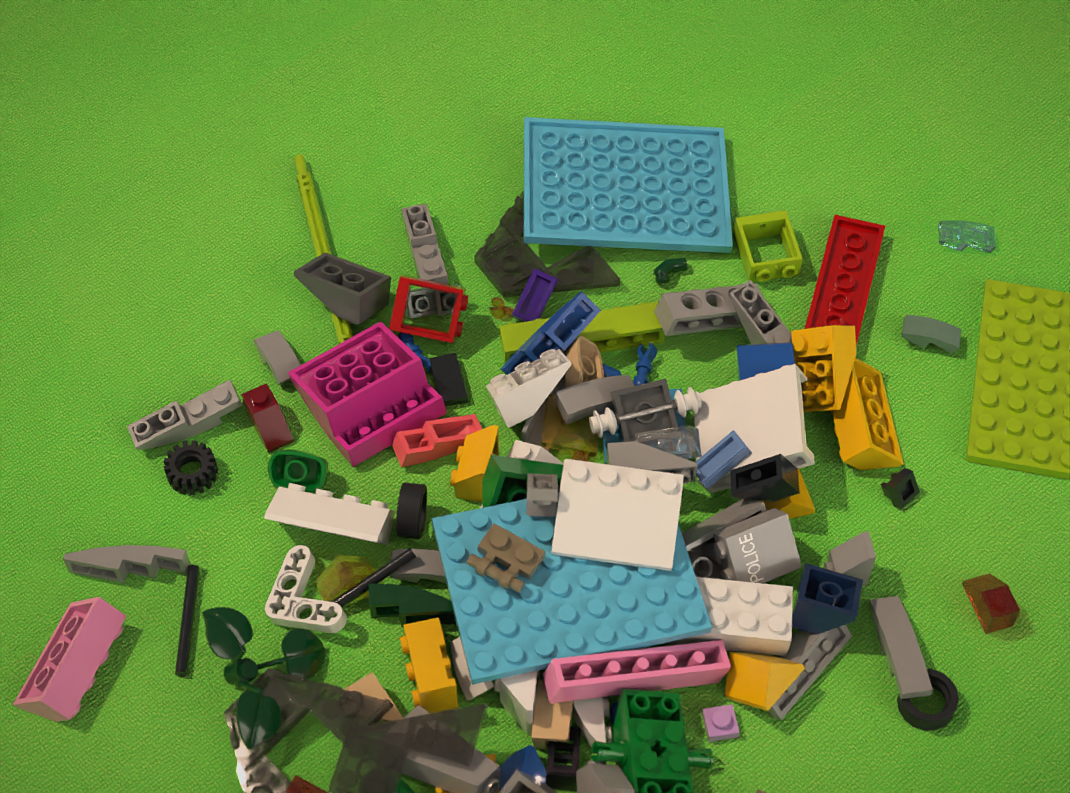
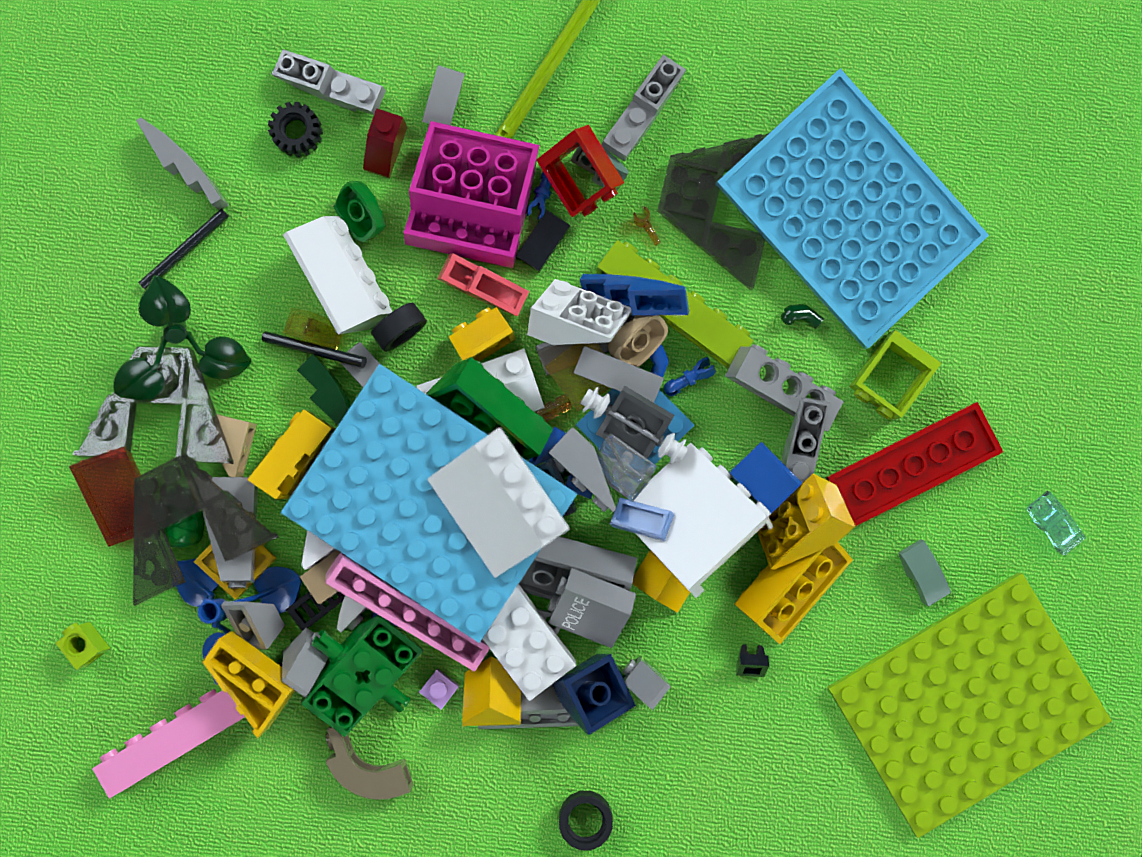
camera: 45 degrees right, 30 degrees up
bright pink slope [13,597,126,722] -> none
white beam [265,545,347,633] -> none
dark grey slope [294,252,391,325] -> none
dark tan plate [466,523,546,593] -> none
dark purple tile [511,268,558,322] -> none
light grey slope [526,474,558,517] -> none
black slope [730,454,800,502] -> none
light grey slope [869,596,933,699] -> none
clear red slope [962,573,1020,634] -> none

